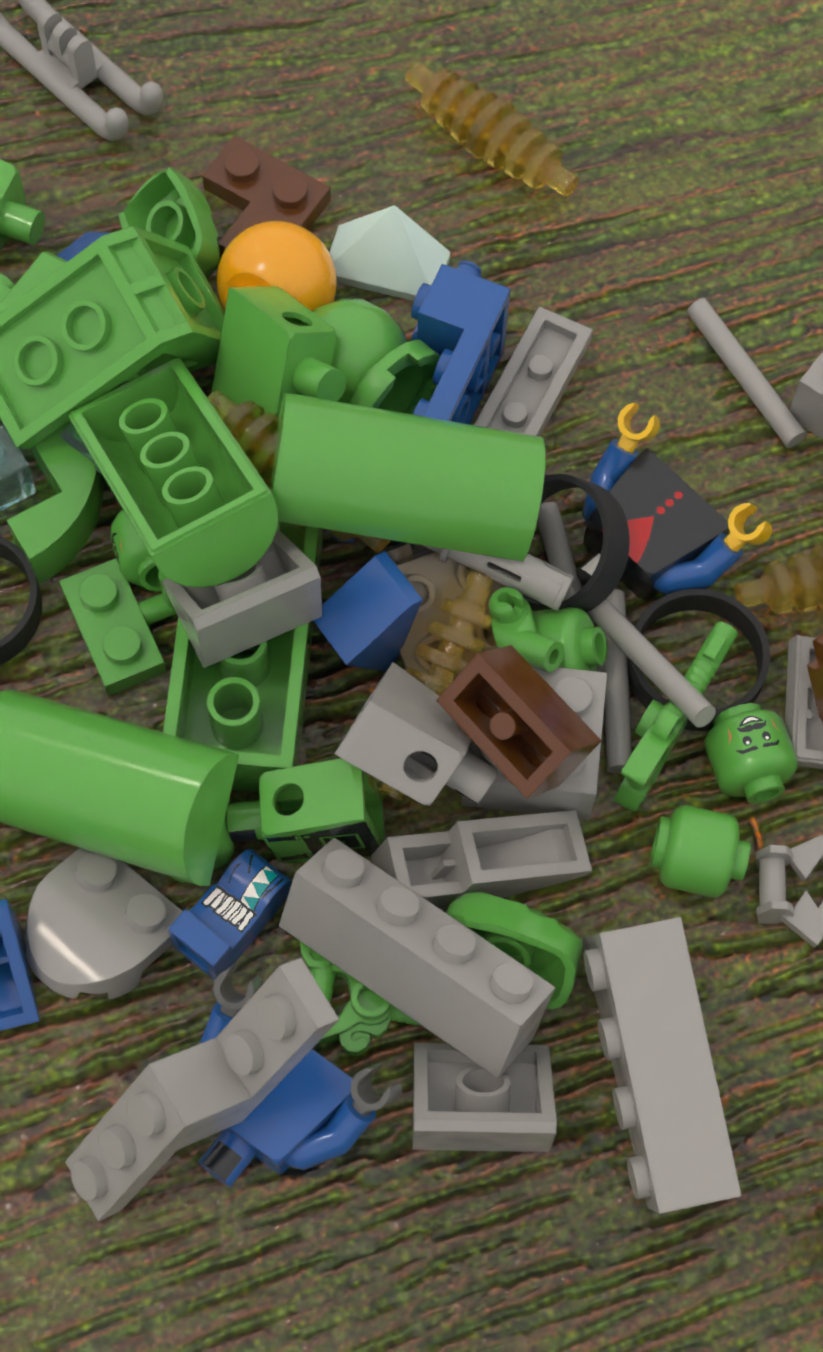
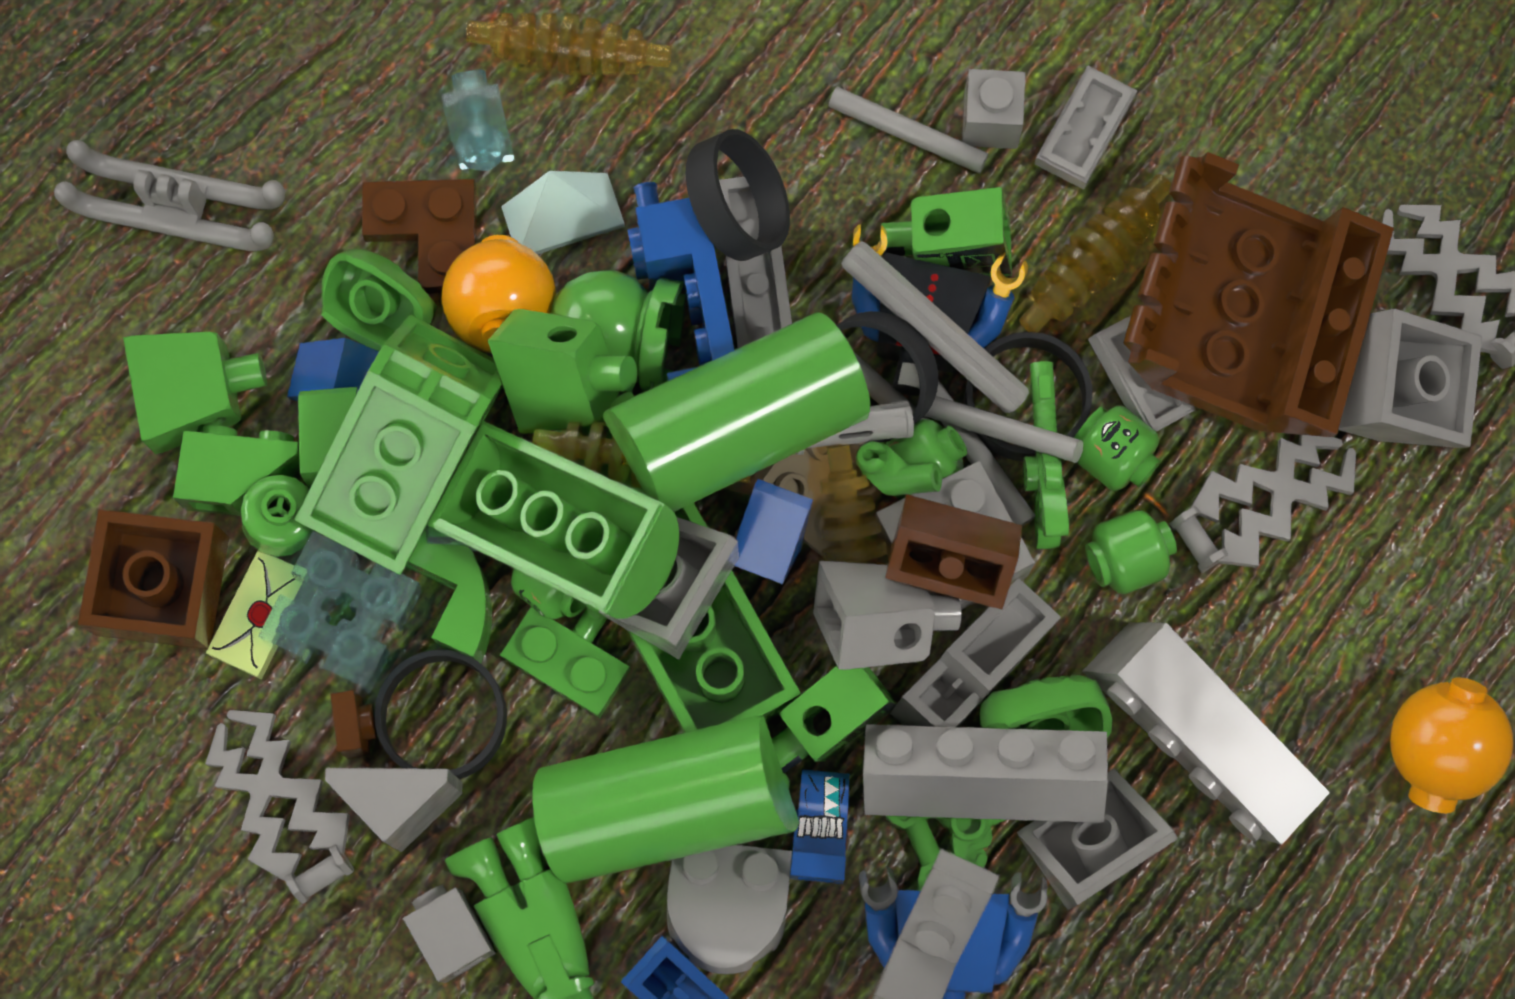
camera: 30 degrees left, 10 degrees up
none -> clear light blue hips [442,69,514,171]
none -> black tyre [686,129,790,261]
none -> light grey axle [841,242,1029,413]
none -> bright green torso [880,187,1012,276]

